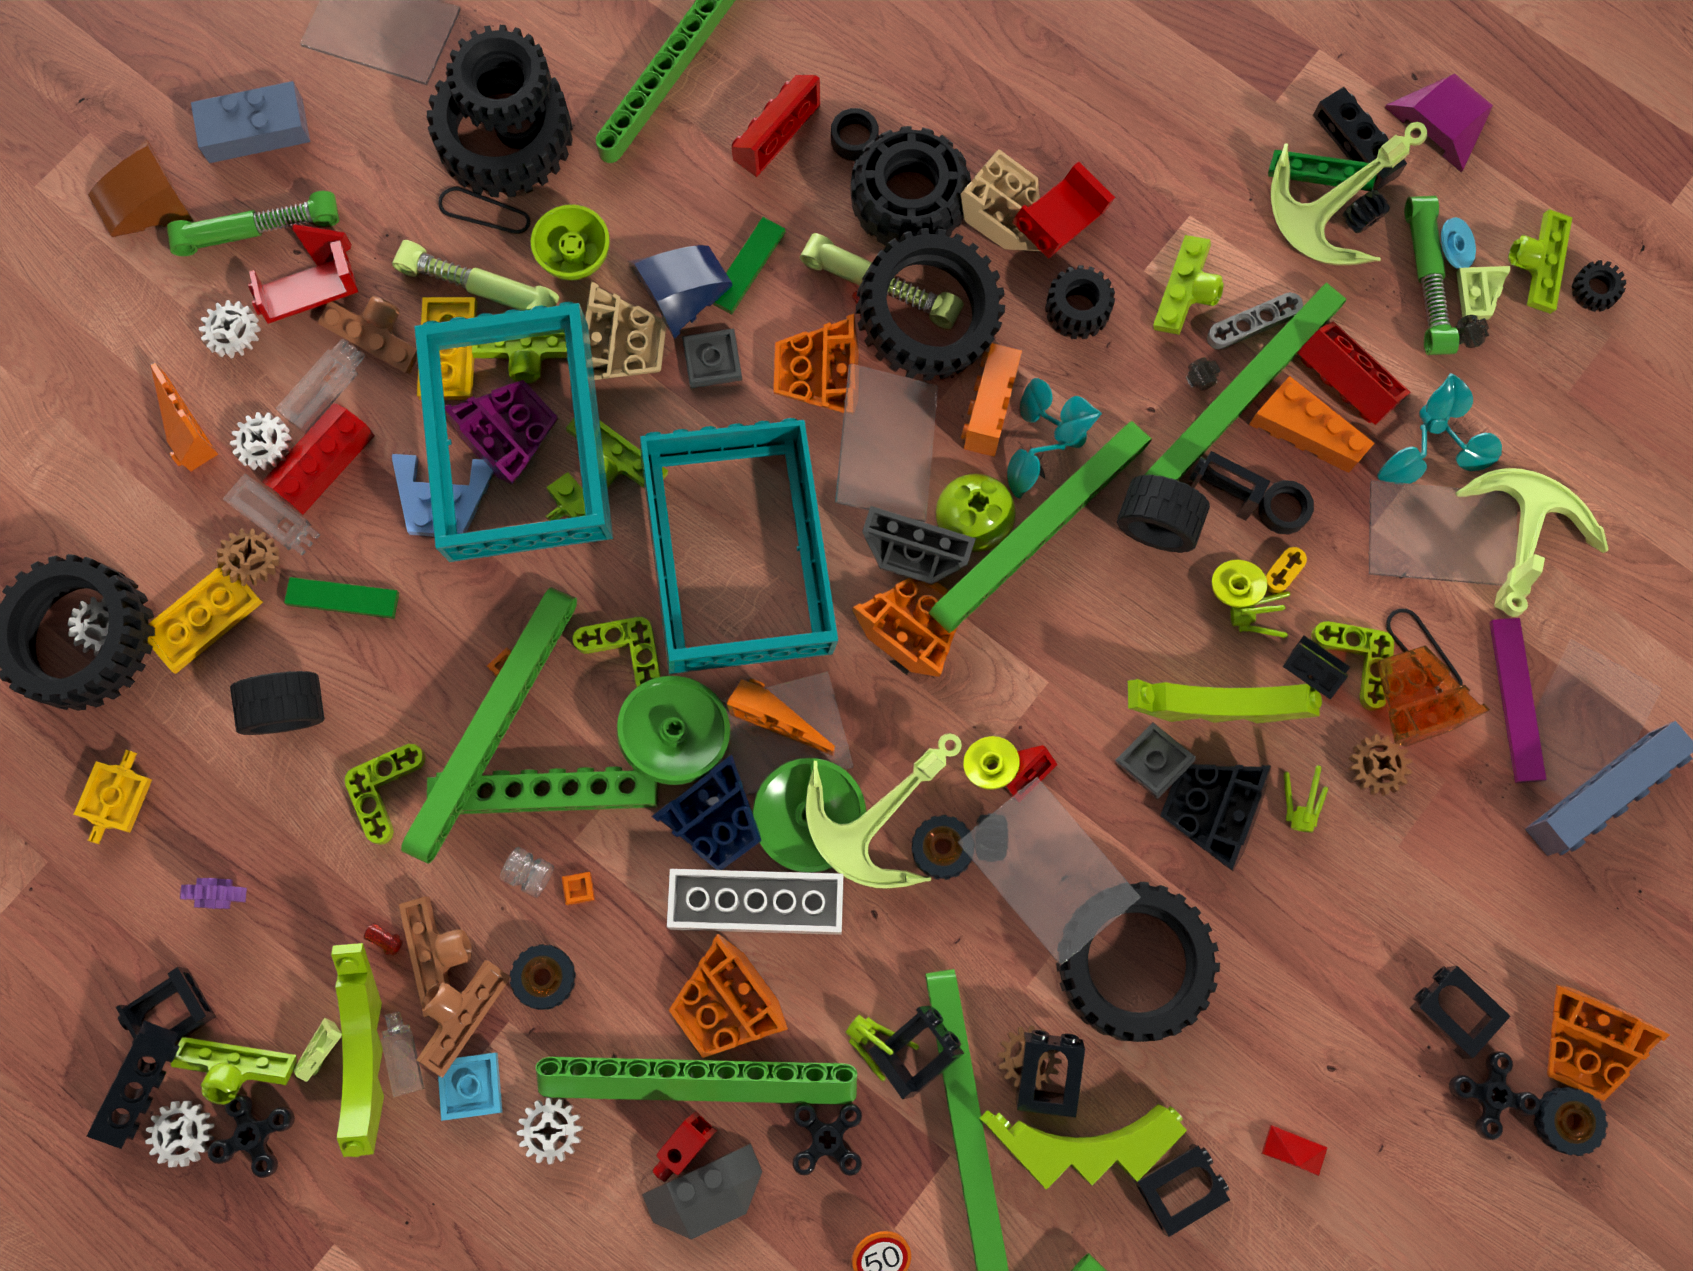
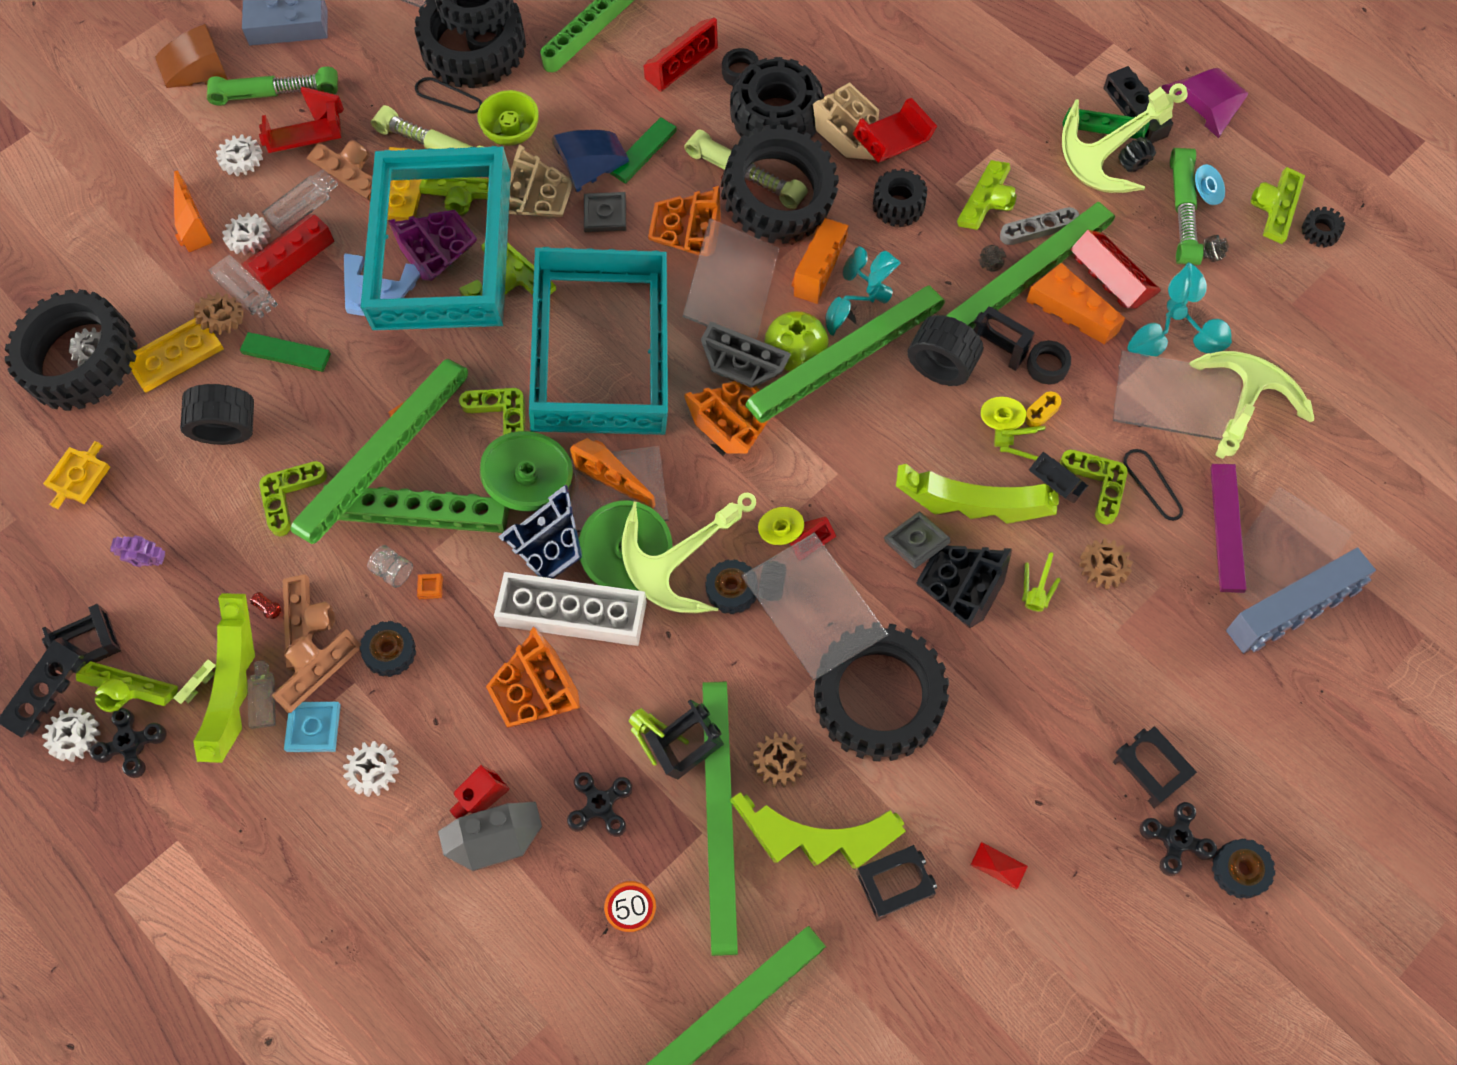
camera: 10 degrees right, 10 degrees down
bright green beam [536,1057,858,1104] -> none
black panel [1015,1030,1085,1118] -> none
clear orange wedge [1377,645,1490,747] -> none
yellowish green wing [1456,266,1510,320] -> none
orange wedge [1547,984,1670,1101] -> none

